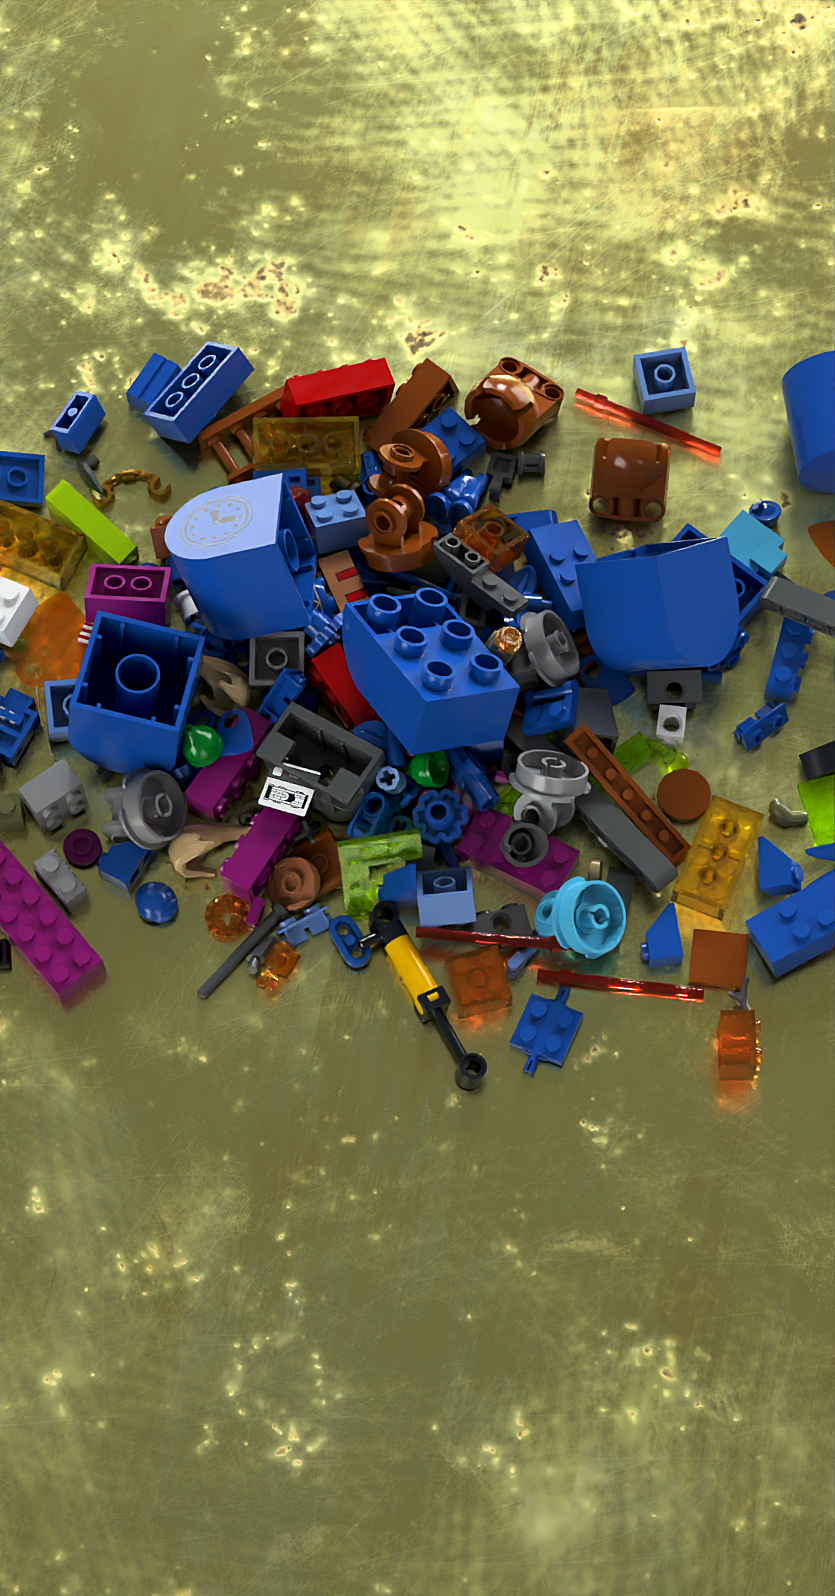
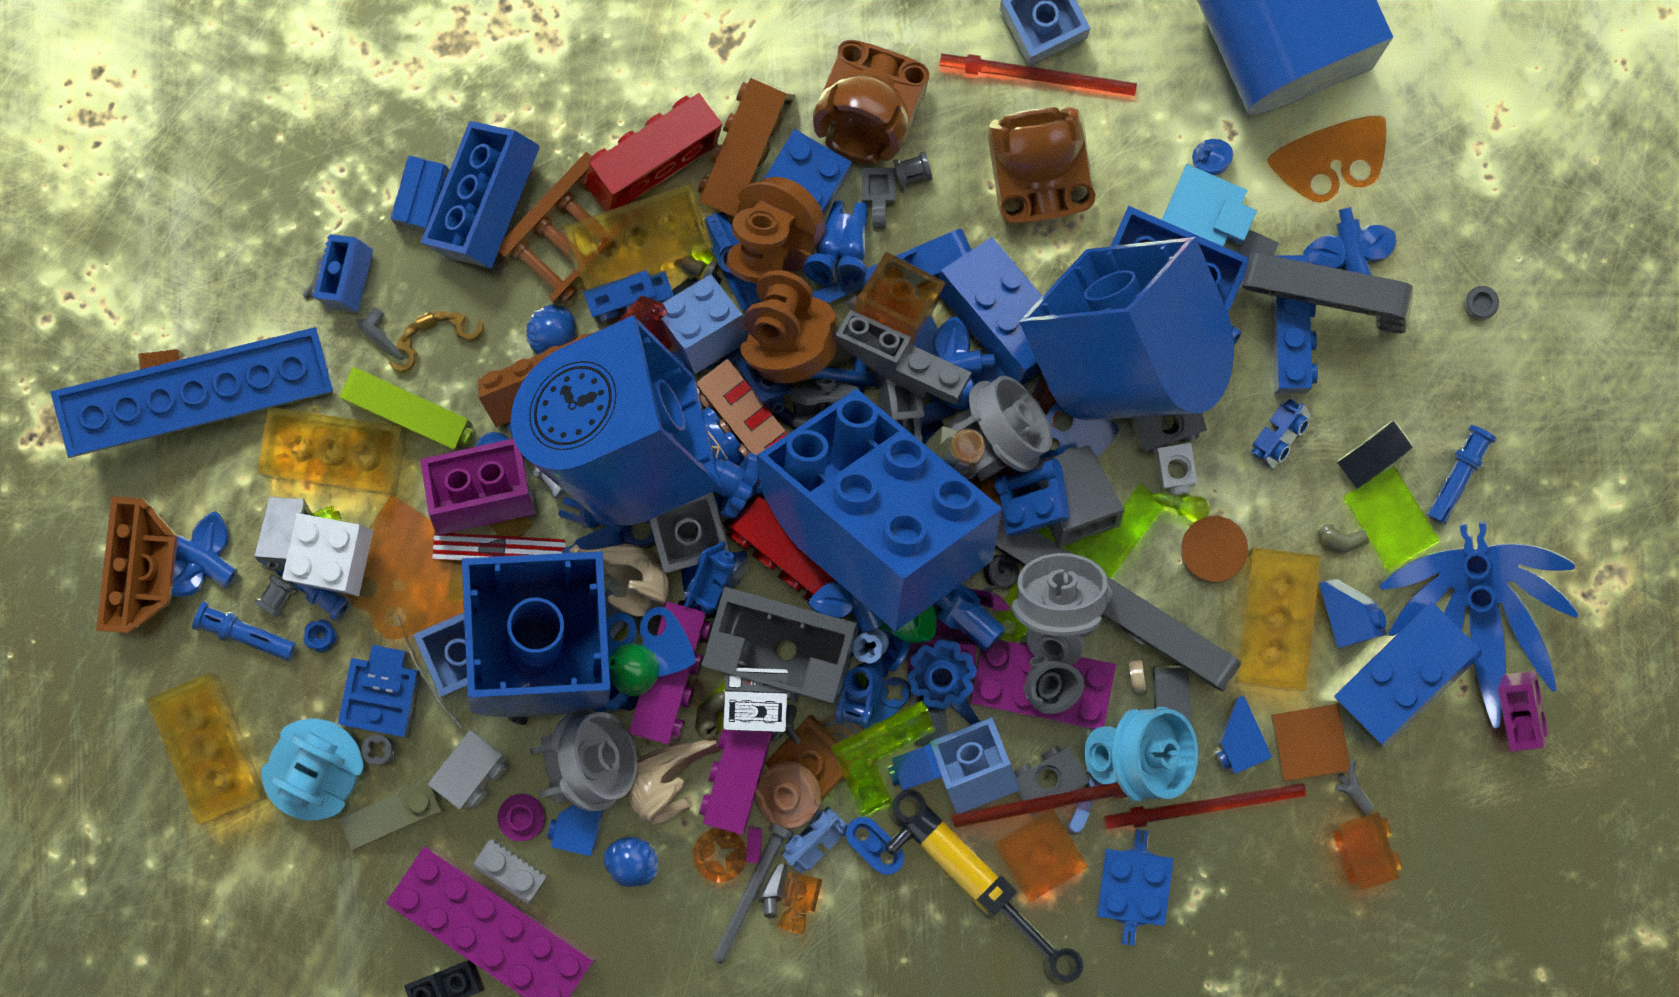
camera: 15 degrees left, 15 degrees up
dark orange plate [562,723,692,864] -> none

